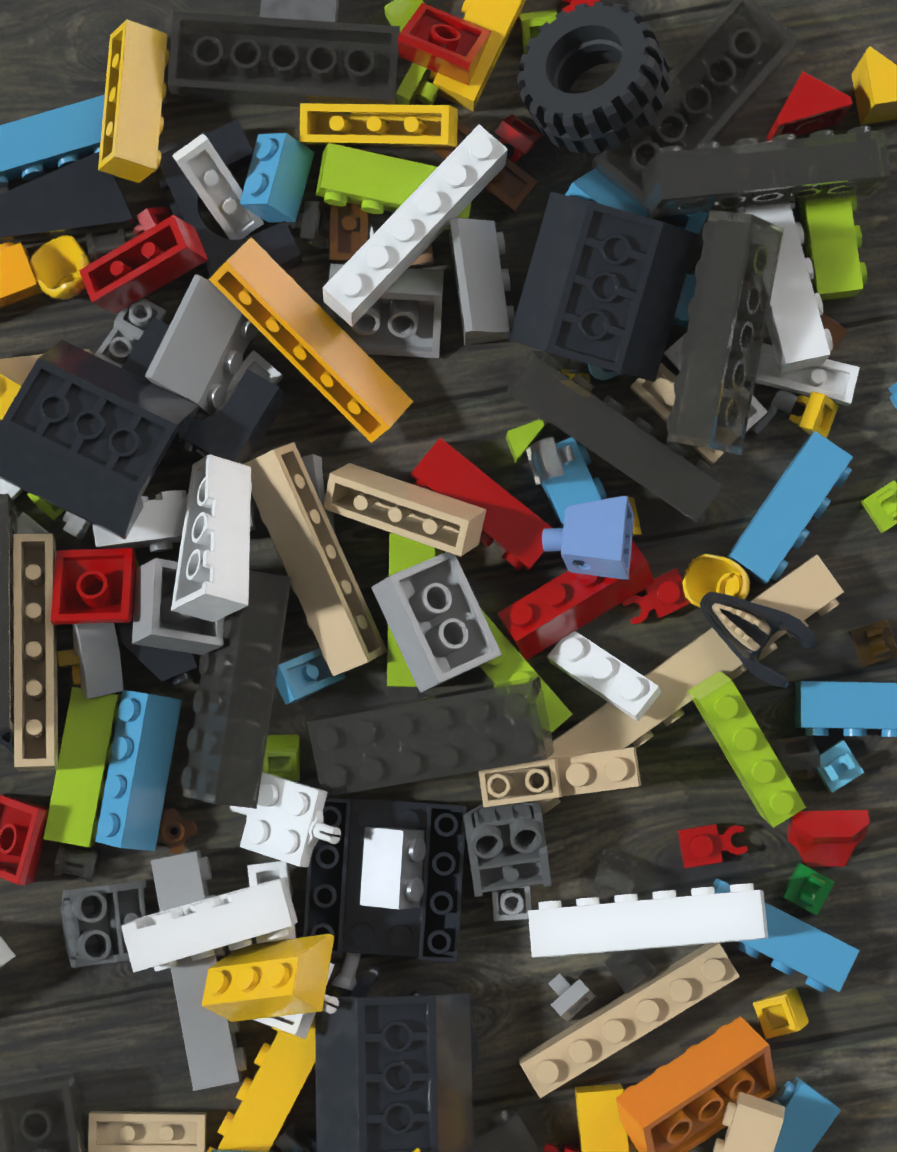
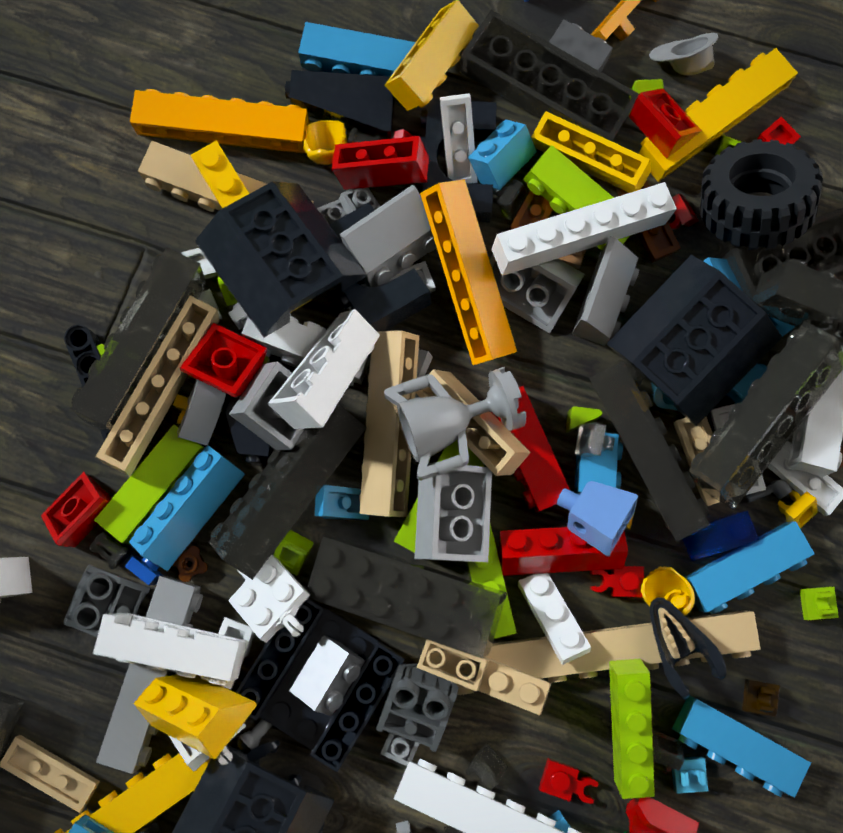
camera: 30 degrees right, 5 degrees down
lime tile [396,63,439,105] -> none
none -> blue plate [125,556,164,585]
none -> light grey piece [384,367,526,481]
none -> clear blue slope [680,510,759,561]

